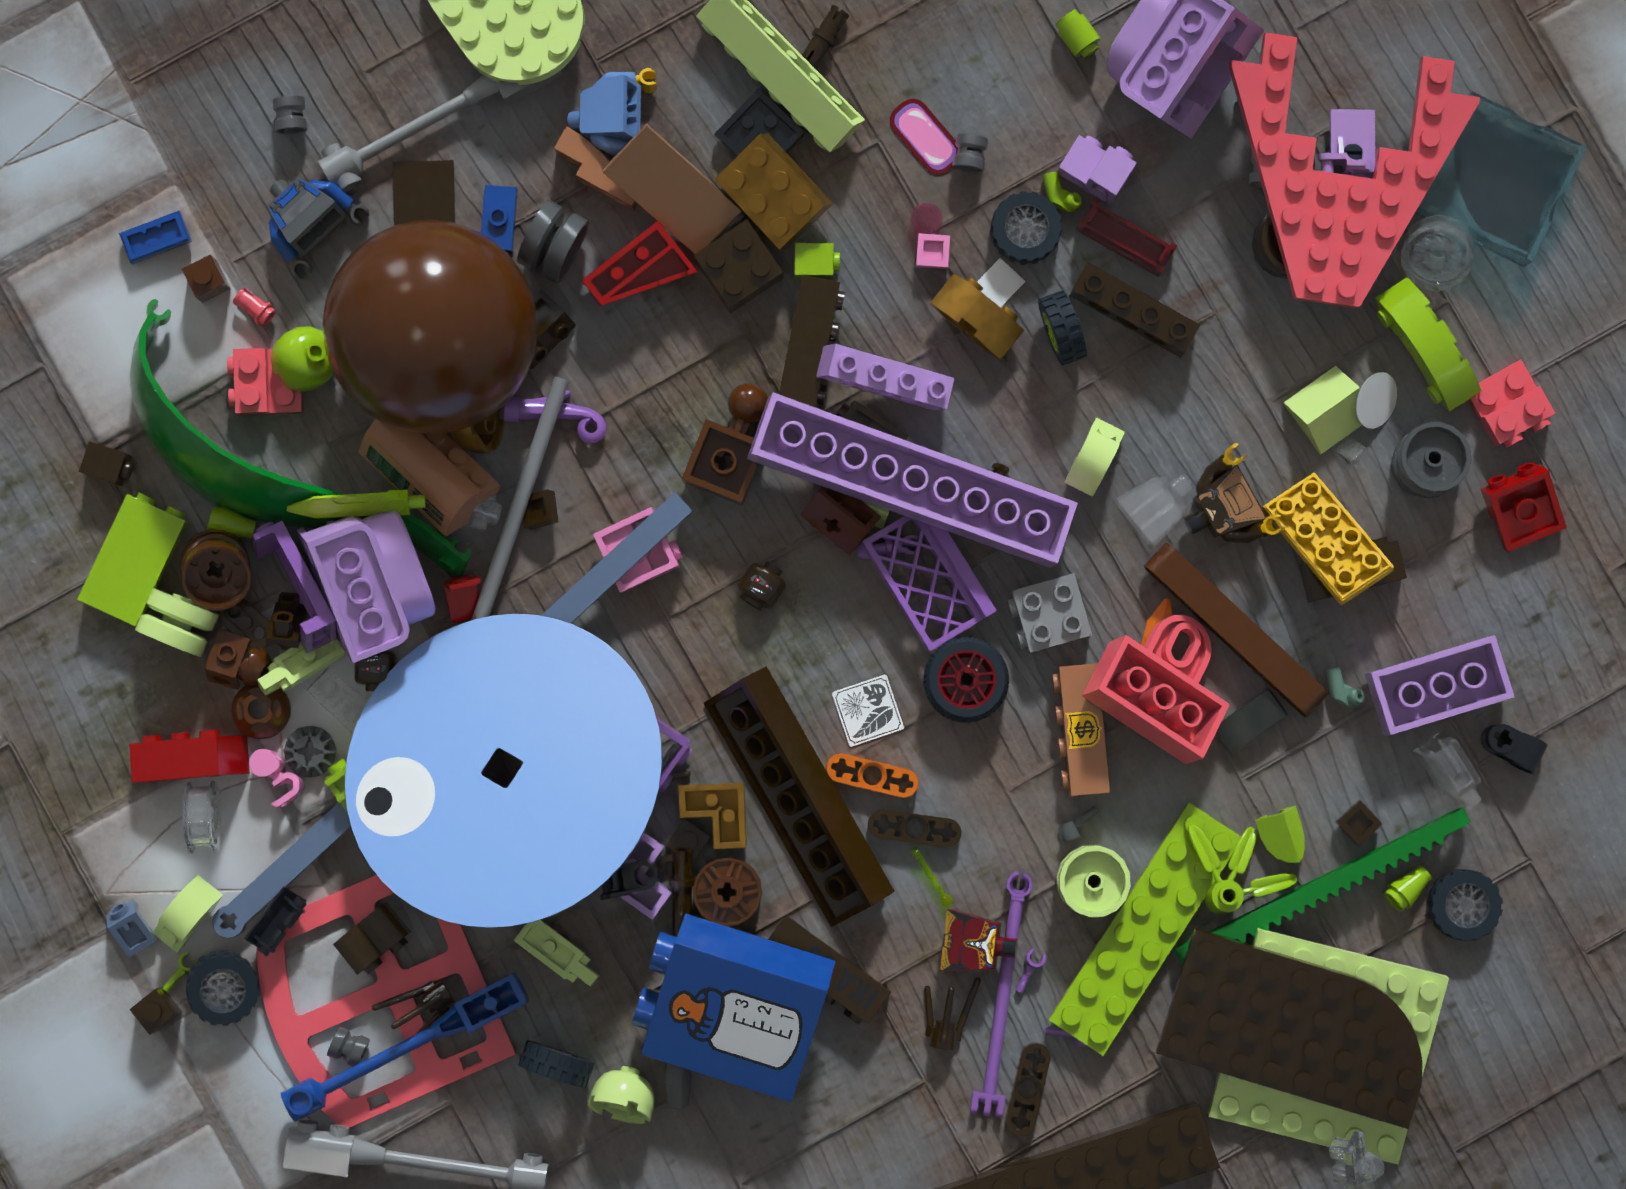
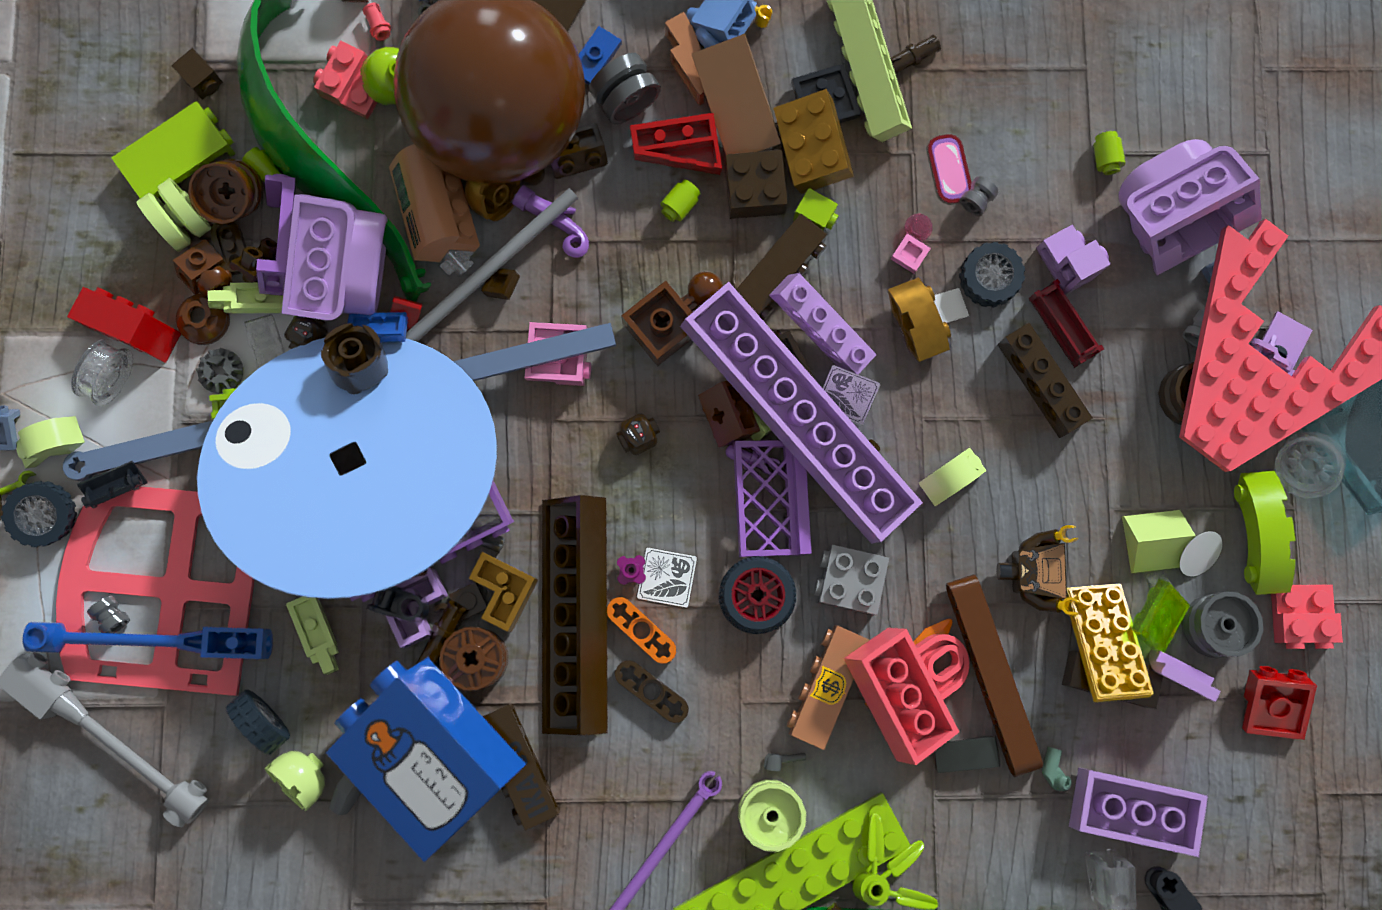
camera: 25 degrees right, 5 degrees down
bright pink leg [249,749,304,807] -> none
lime piece [287,489,426,519] -> none
dark brown brick [333,902,411,975] -> none
dark brown plant [372,980,455,1034] -> none
clear neon green hinge [911,847,953,907] -> none
dark brown plant [924,977,981,1050] -> none
torso [940,909,1018,972] -> none
medium lavender hand [1015,948,1046,993] -> none
black wheel [1038,290,1087,366] -> none
lime arm [1043,172,1082,212] -> none
clear torso [1113,473,1195,549] -> none
lime brick [1255,805,1305,863] -> none
dark brown plate [1335,800,1382,846] -> none
none -> dark brown brick [321,323,388,394]
none -> blue plate [347,312,408,342]
none -> magenta plate [617,555,646,585]
none -> lime brick [660,179,701,222]
none -> clear sticker [823,365,880,425]
none -> clear neon green plate [1131,578,1190,653]
none -> lavender slope [1149,650,1221,702]

